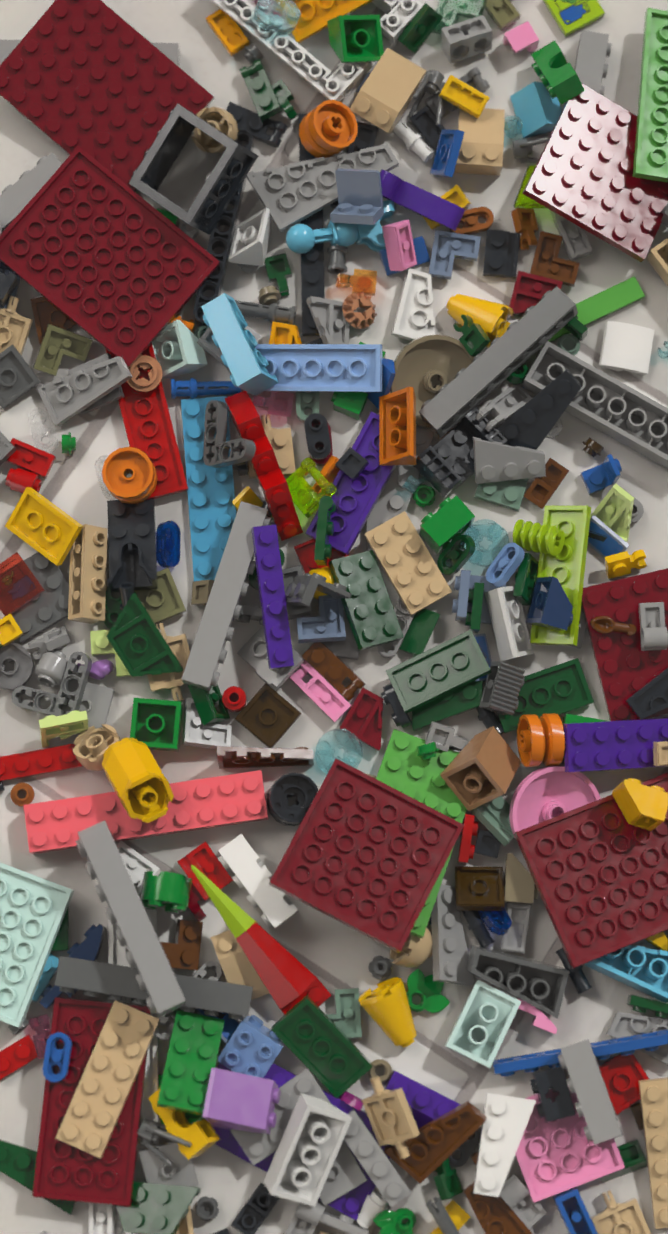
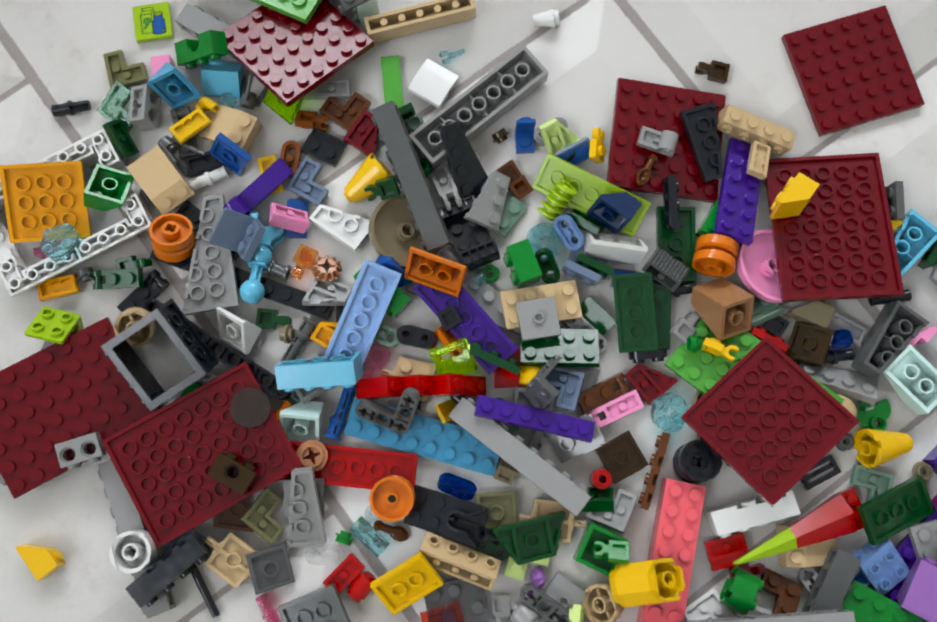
camera: 70 degrees left, 0 degrees up
none -> lime bracket [24,306,84,344]
none -> light grey brick [54,432,106,470]
none -> dark azure slope [147,62,201,109]
none -> yellow arm [195,97,220,112]
none -> dark brown brick [207,451,259,495]
none -> clear smoke tile [230,388,271,428]
none -> clear light blue plate [349,516,390,557]
none -> reddish brown piece [374,520,409,542]
none -> light grey plate [515,297,561,342]
none -> plate [594,540,630,564]
none -> black plate [662,176,682,232]
none -> yellow plate [701,337,739,362]
none -> black tile [800,454,841,490]

